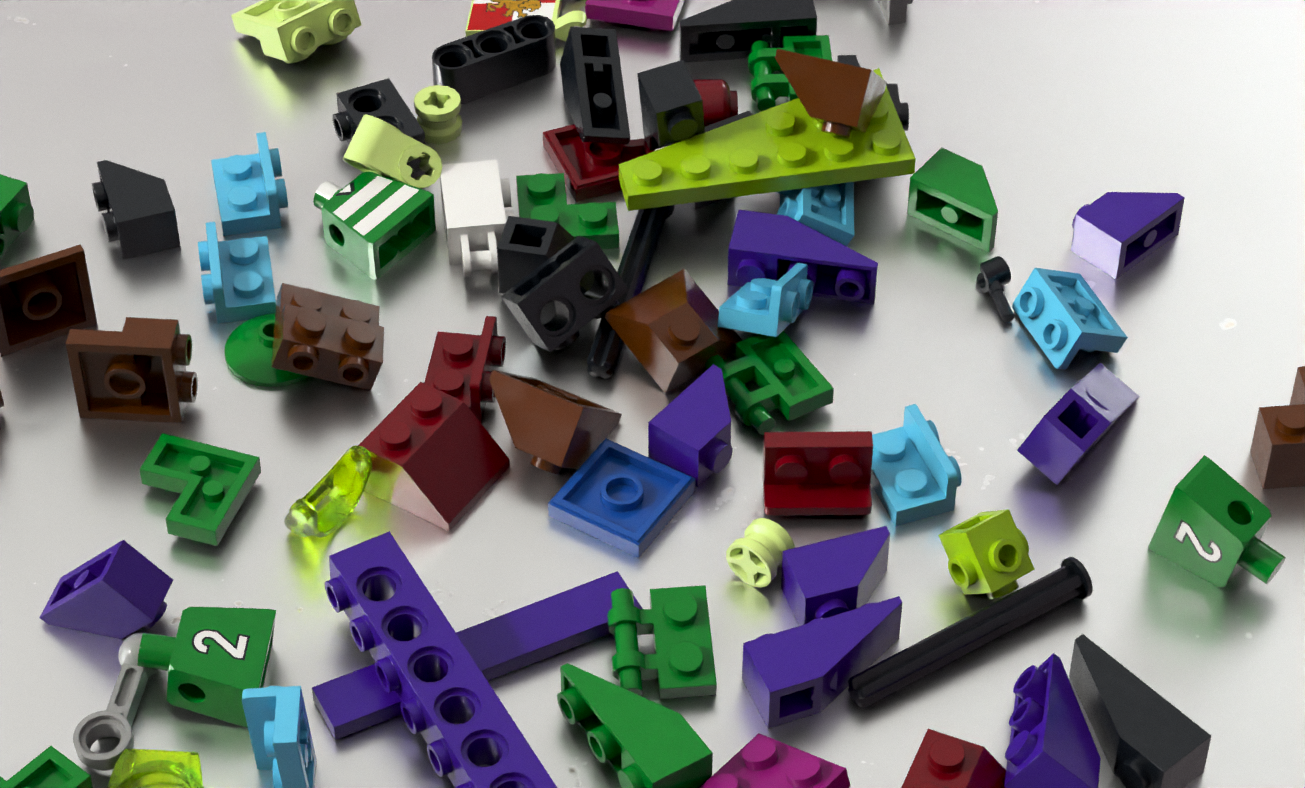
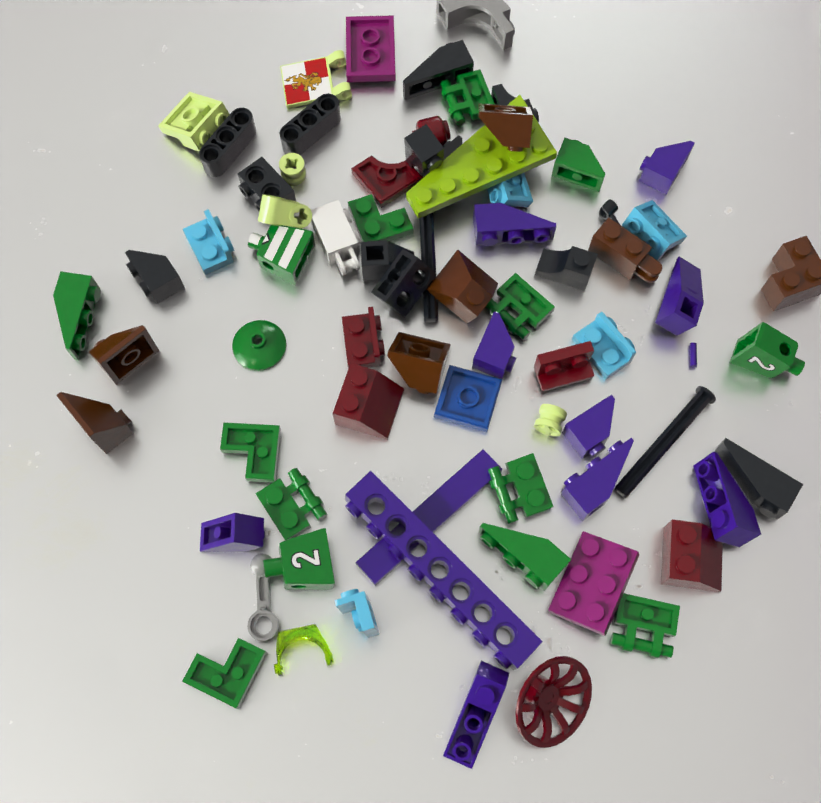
camera: 15 degrees left, 25 degrees up
reddish brown plate [66,317,198,423] -> none
medium azure bracket [198,222,276,324] -> none
reddish brown plate [271,283,384,391] -> none
clear neon green helmet [284,445,372,538] -> none
black slope [560,27,630,144] -> none
medium azure bracket [717,263,813,337] -> none
lime brick [938,509,1035,599] -> none
none -> black beam [199,108,256,177]
none -> green plate [255,468,327,540]
none -> black arch [535,246,598,291]
none -> reddish brown brick [588,217,662,283]
none -> dark purple piece [690,343,697,368]

